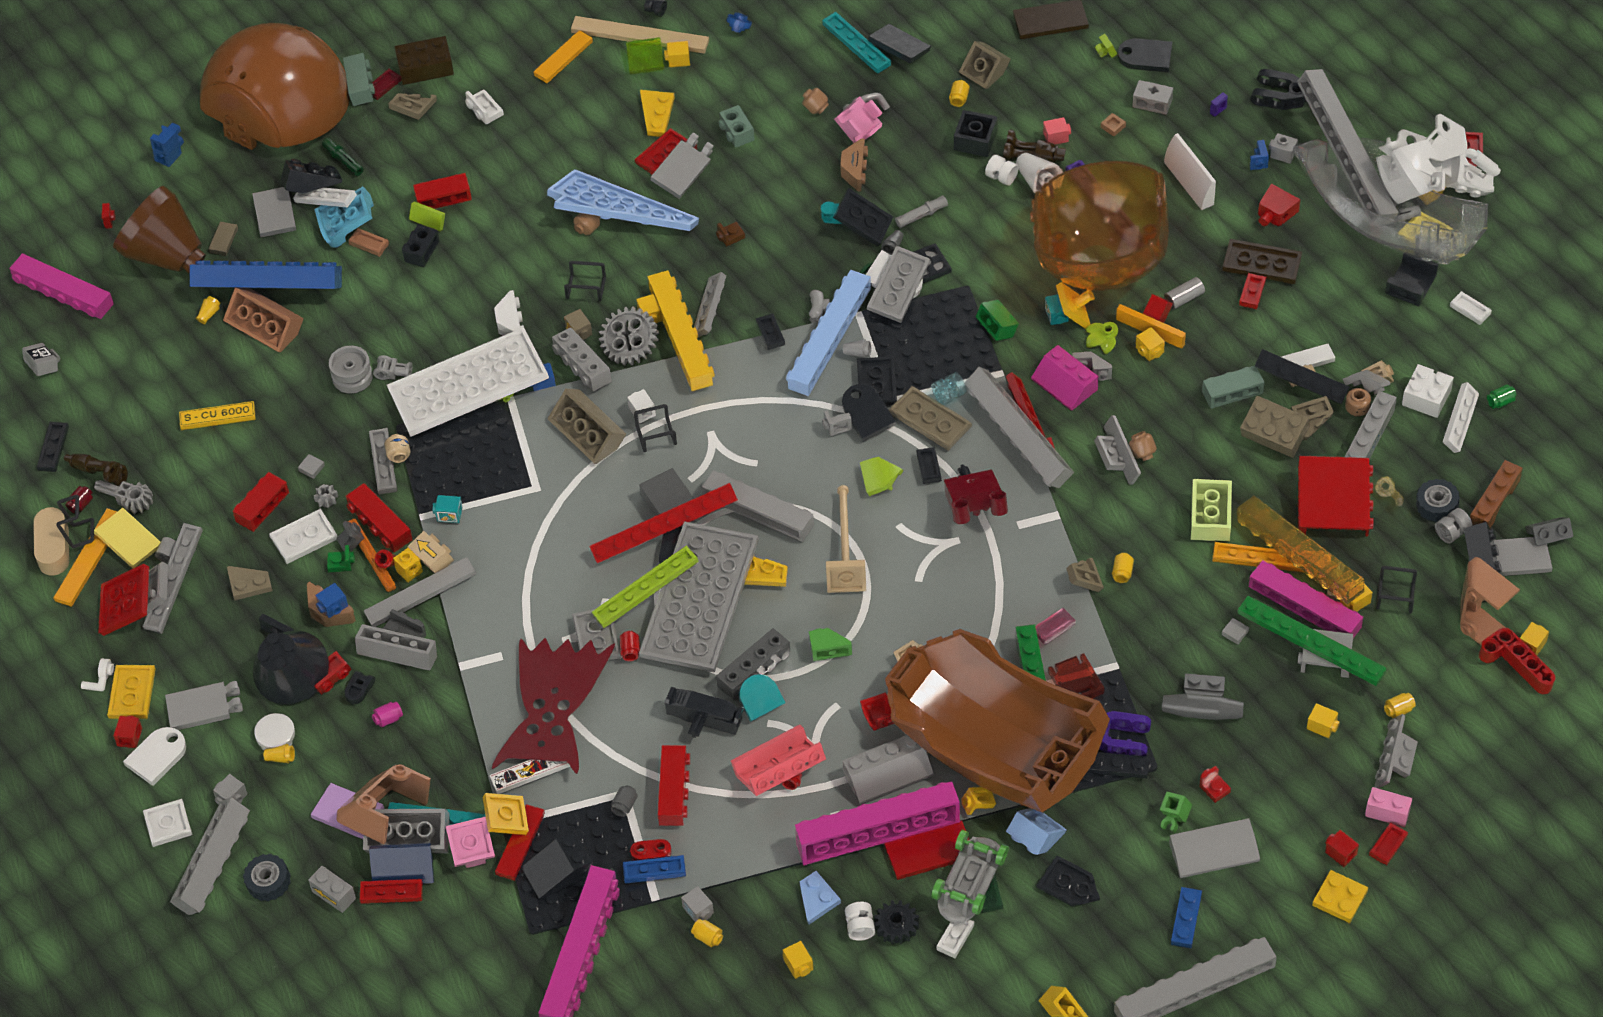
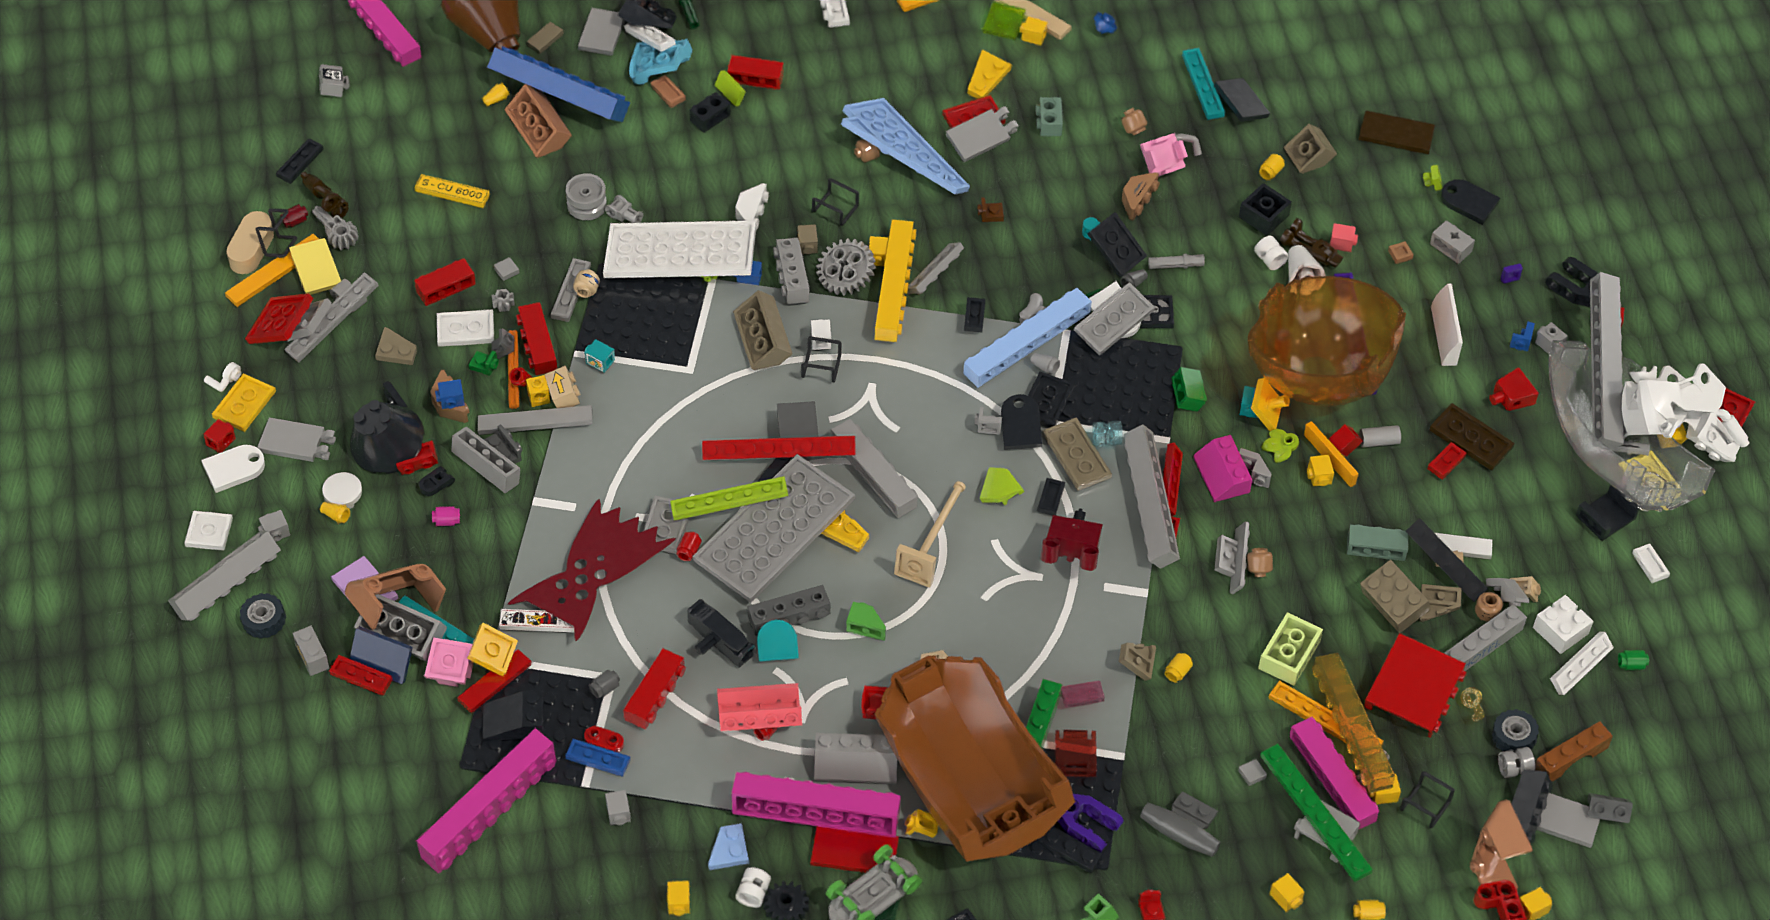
camera: 20 degrees right, 0 degrees up
yellow brick [691,919,723,947] -> none
light blue slope [1006,808,1067,855] -> none

